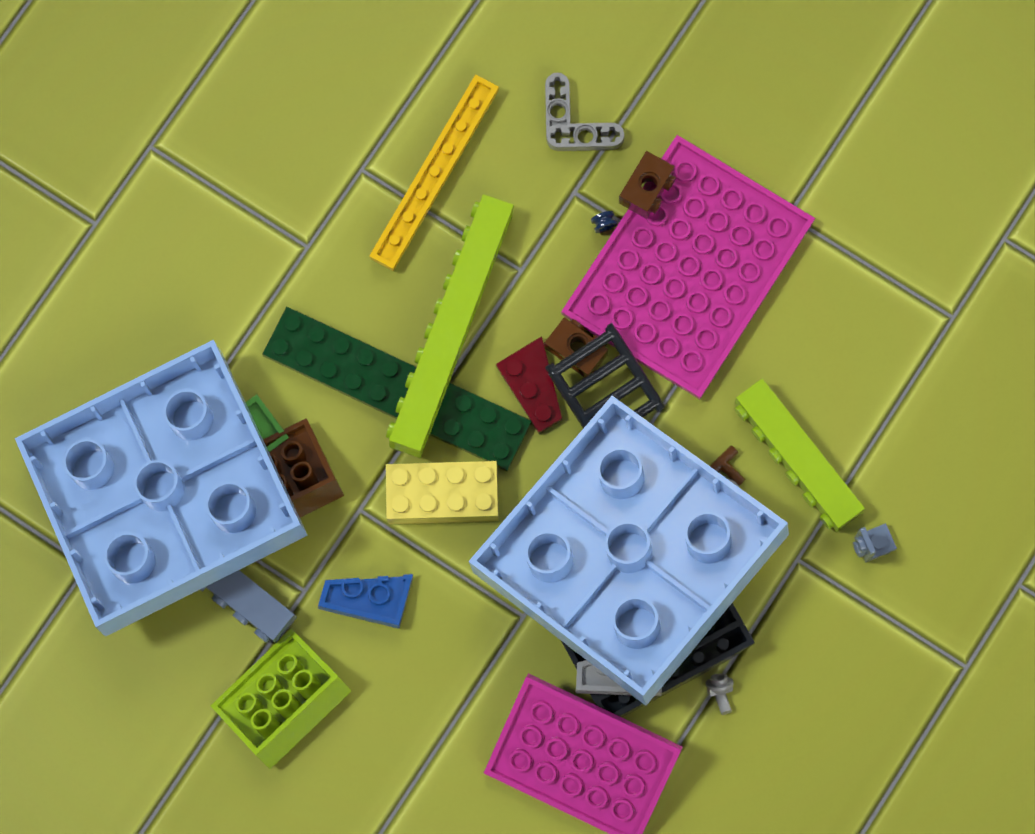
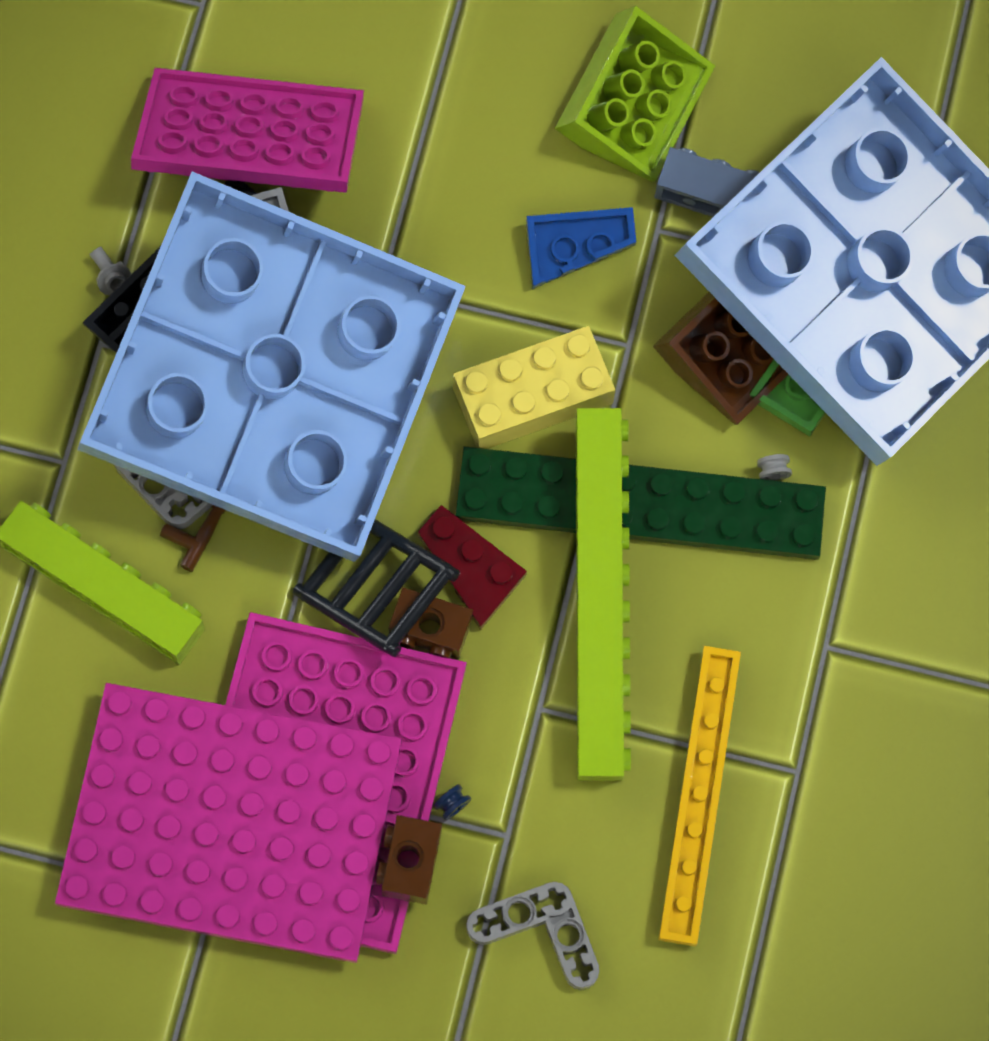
camera: 150 degrees right, 5 degrees down
none -> dark pink plate [55,683,402,963]
none -> light grey bush [757,454,792,481]

